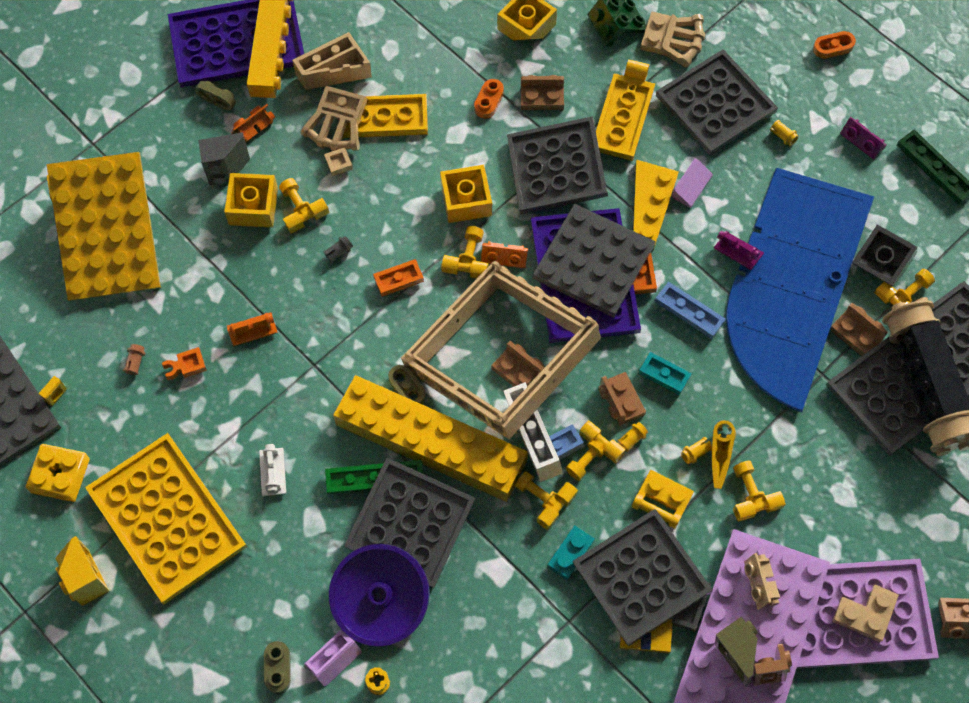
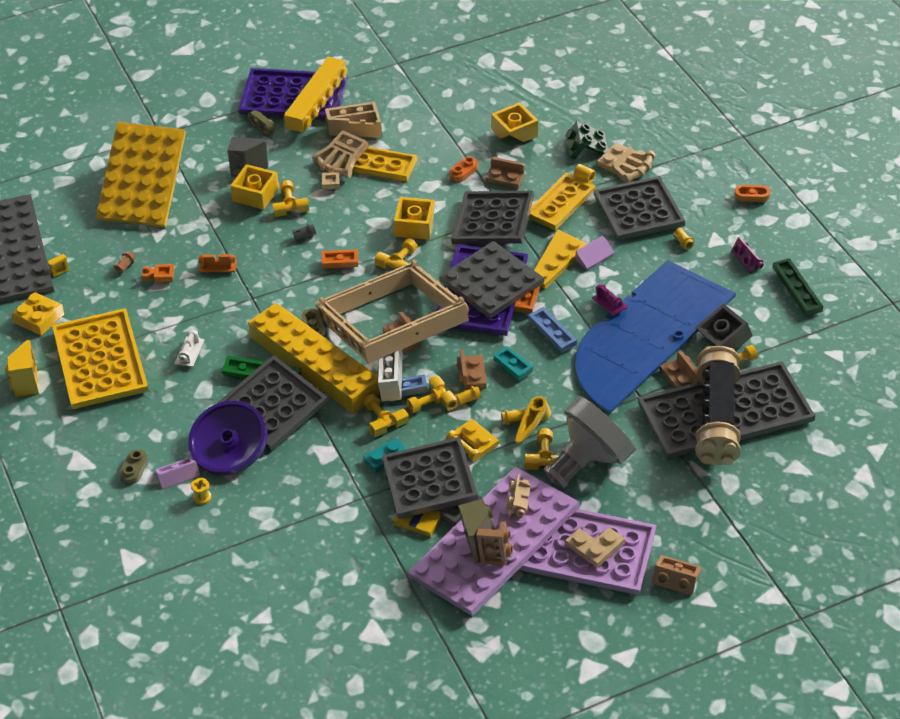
camera: 20 degrees right, 20 degrees down
orange hinge [231,104,275,143] -> none
orange hinge [481,241,528,268] -> none
none -> light grey piece [543,396,636,489]

